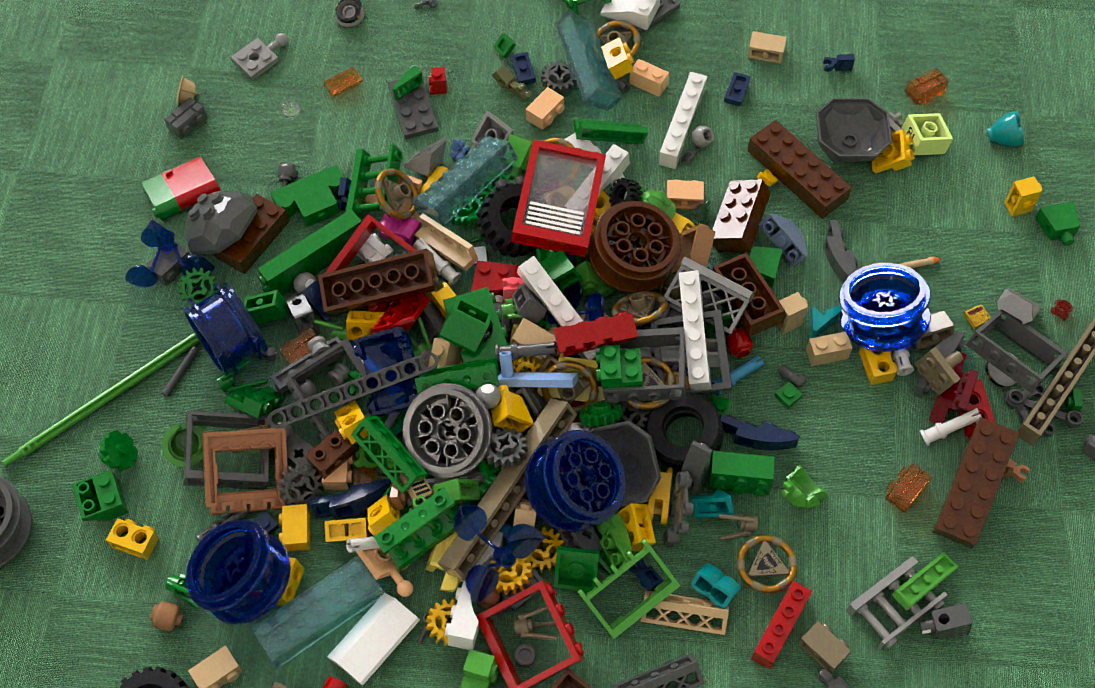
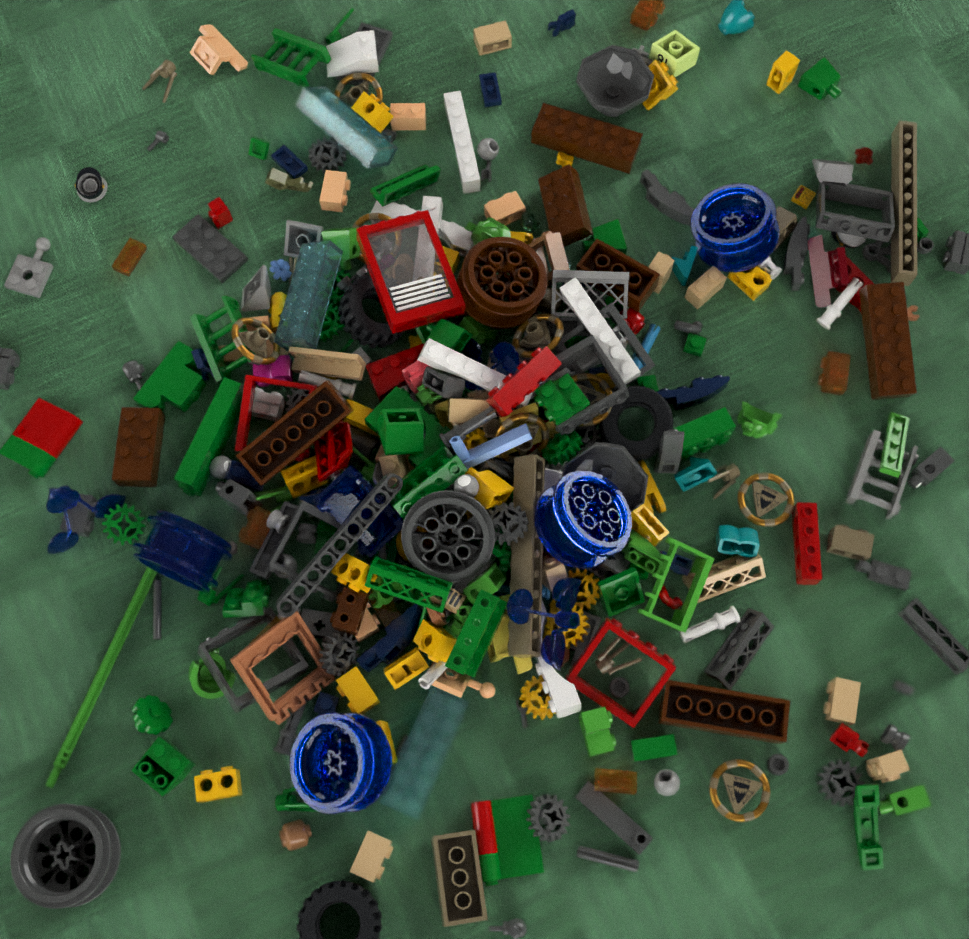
camera: 30 degrees left, 10 degrees up
dark grey rock [184,191,258,255] -> none
green brick [242,290,288,325] -> none
clear tile [282,101,300,118] -> none
white slope [327,593,420,686] -> none
green slope [392,65,423,101] -> none
black tyre [609,178,643,207] -> none
dark grey plant [663,470,693,546] -> none
sand blue slope [758,213,808,266] -> none
tan piece [896,256,940,270] -> none
dark tan plate [915,347,963,396] -> none
none -> red arm [659,586,683,610]
none -> white pin [679,606,741,644]

